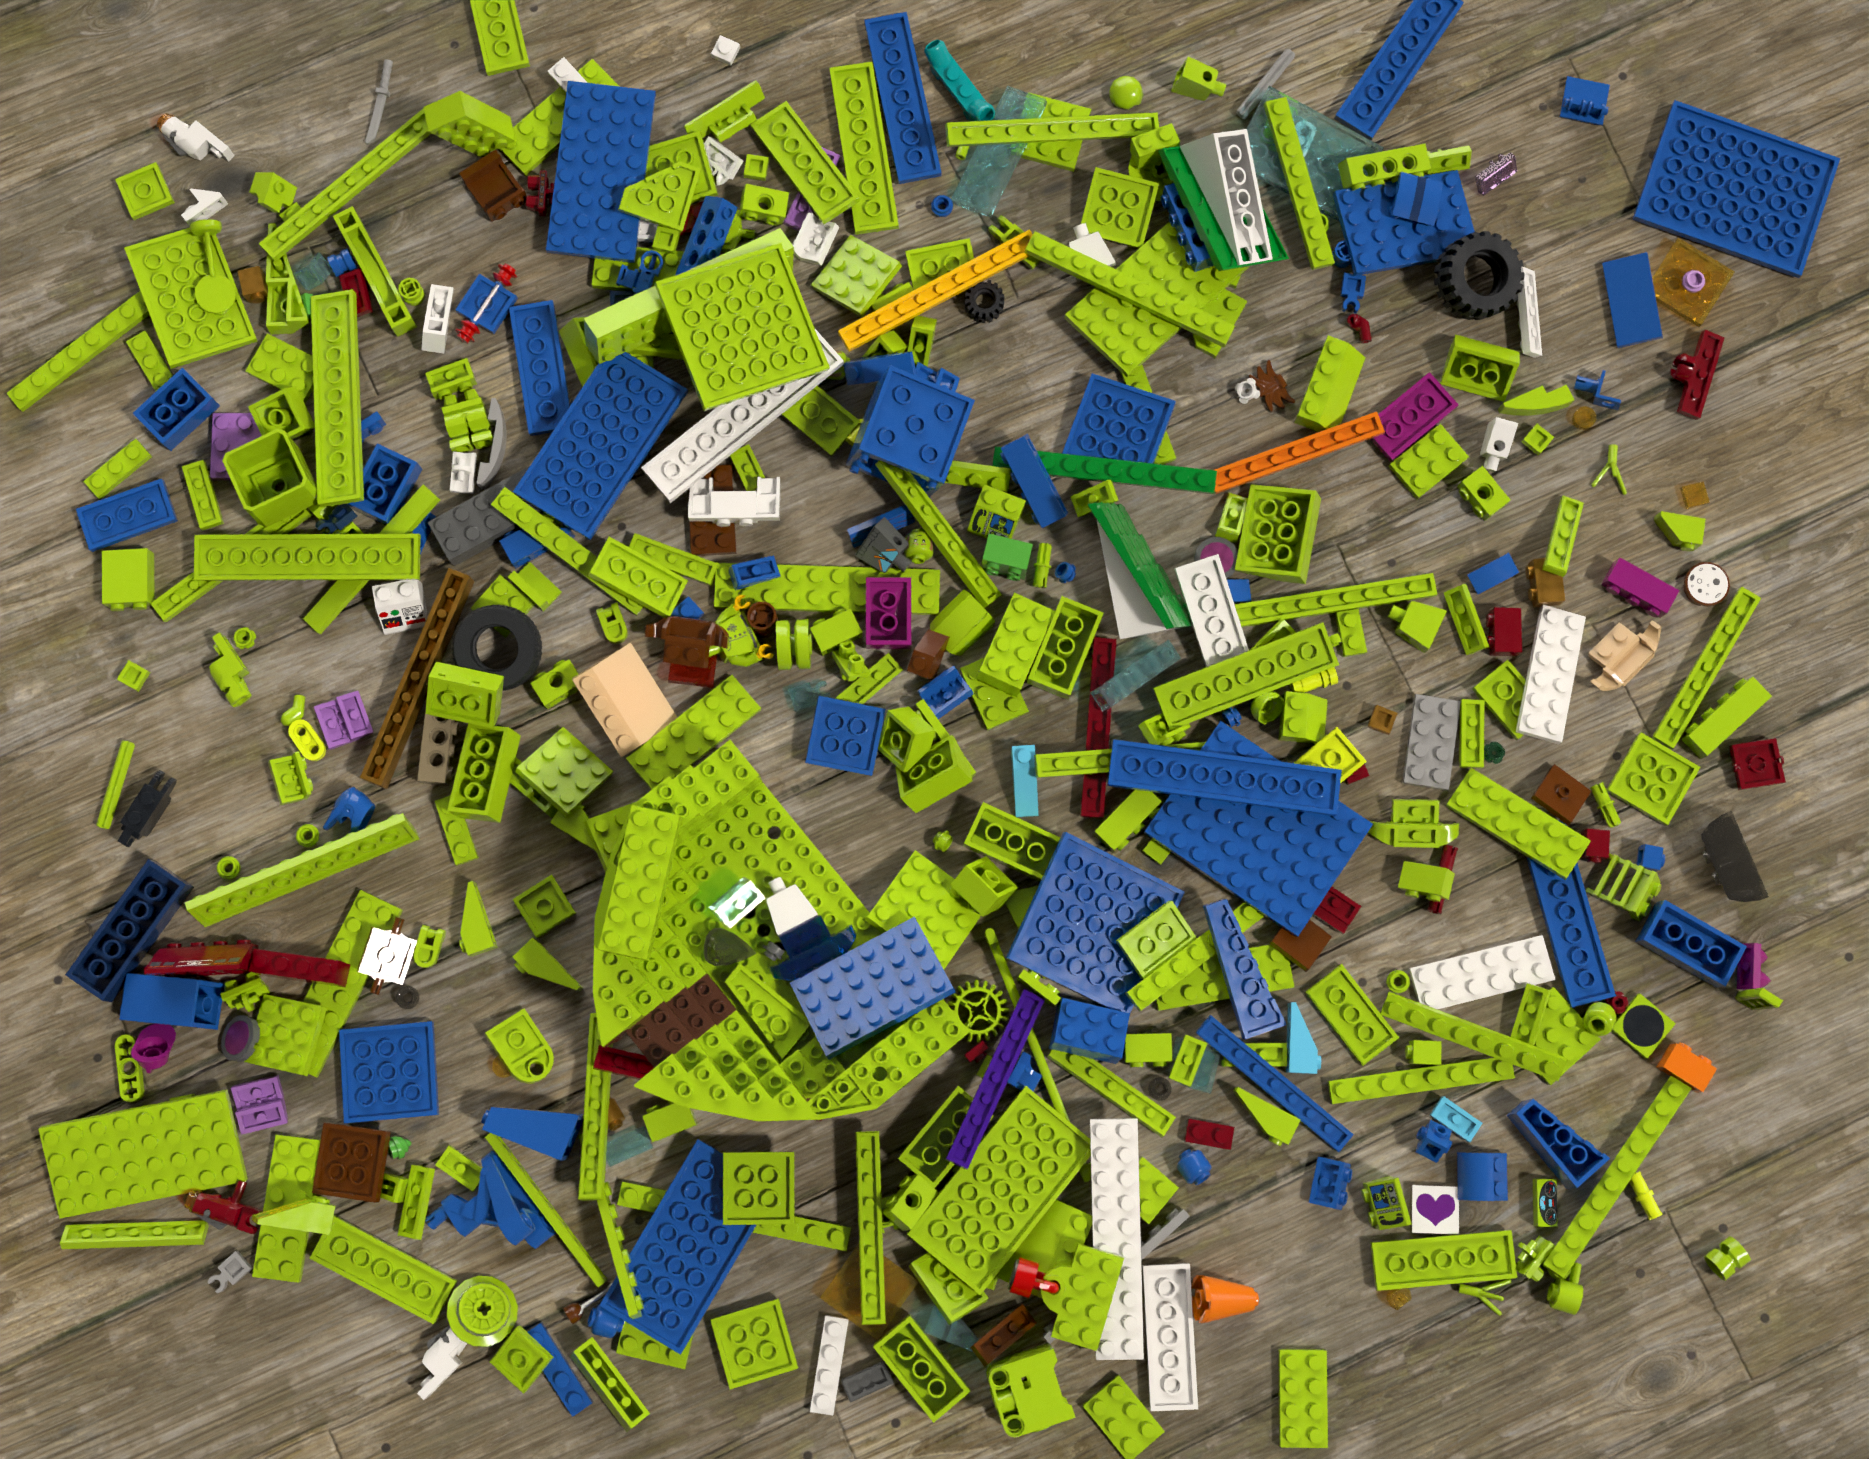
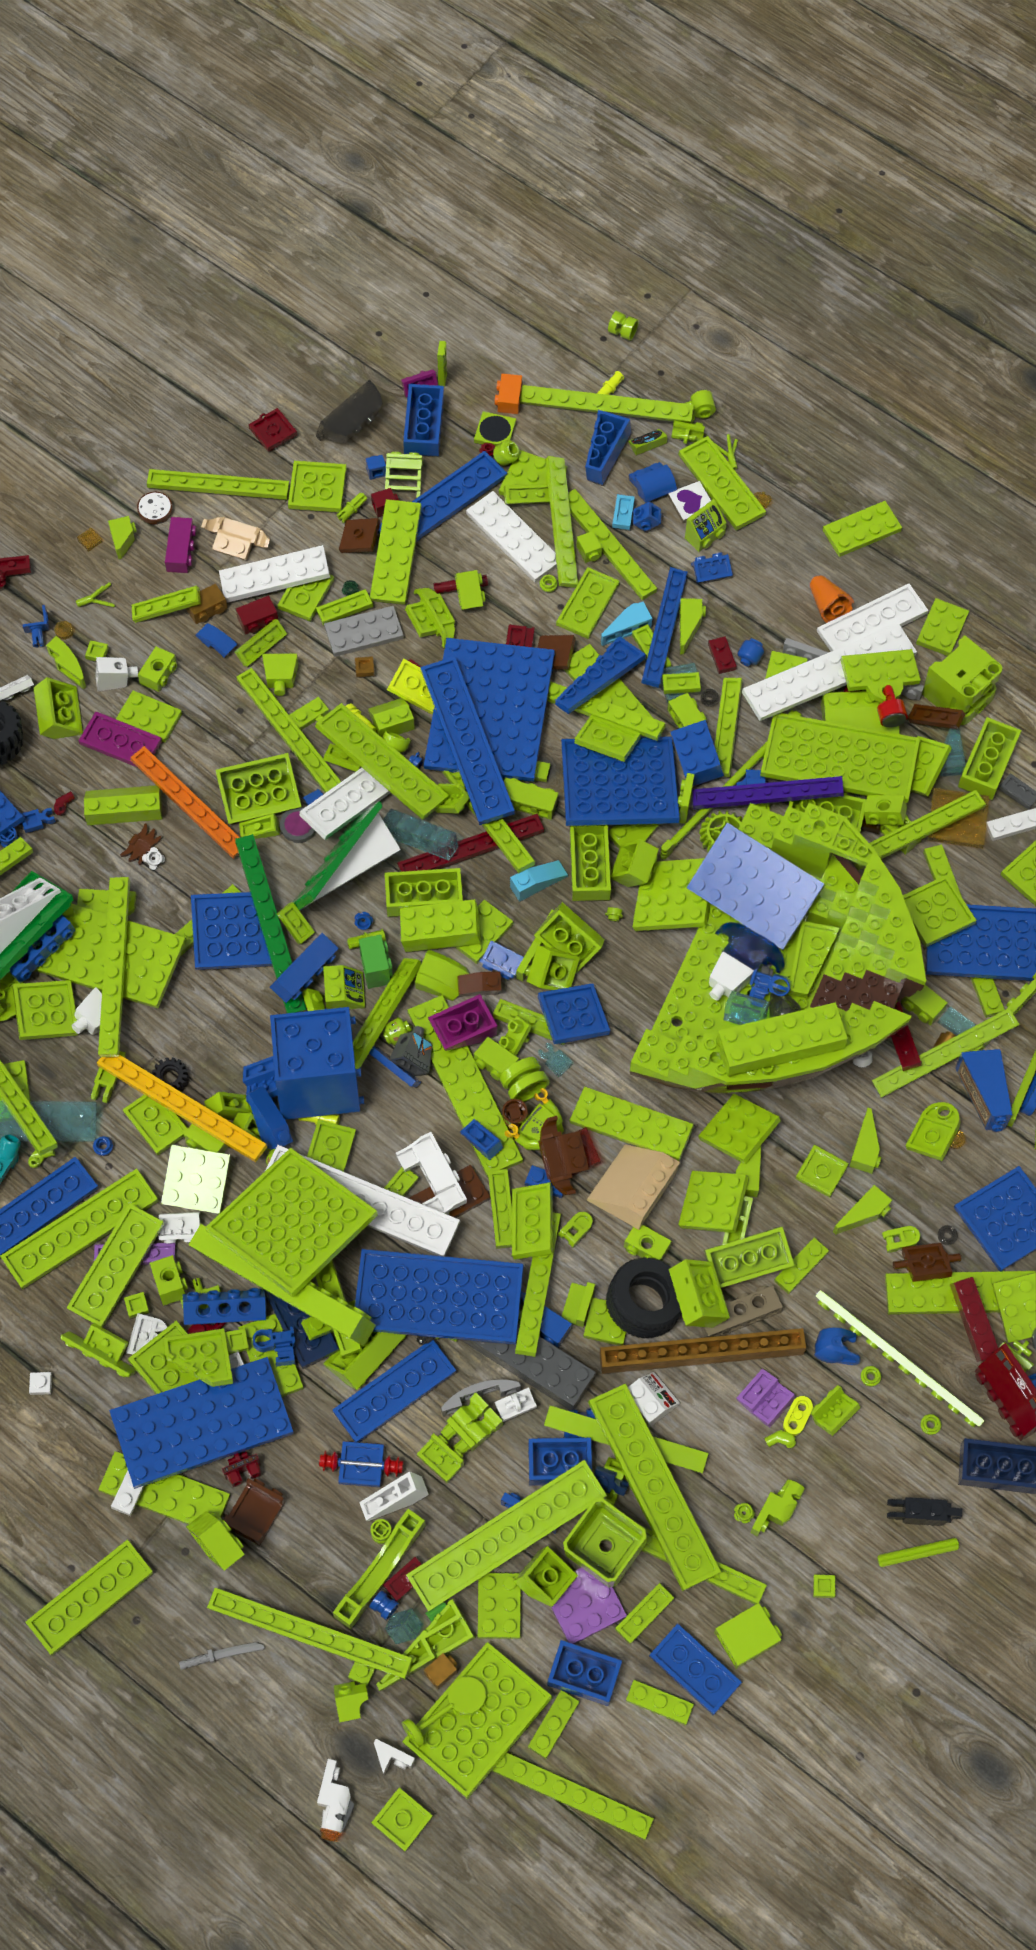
camera: 115 degrees left, 15 degrees down
lime brick [1682,677,1772,759] -> none
none -> blue piece [747,968,792,1007]

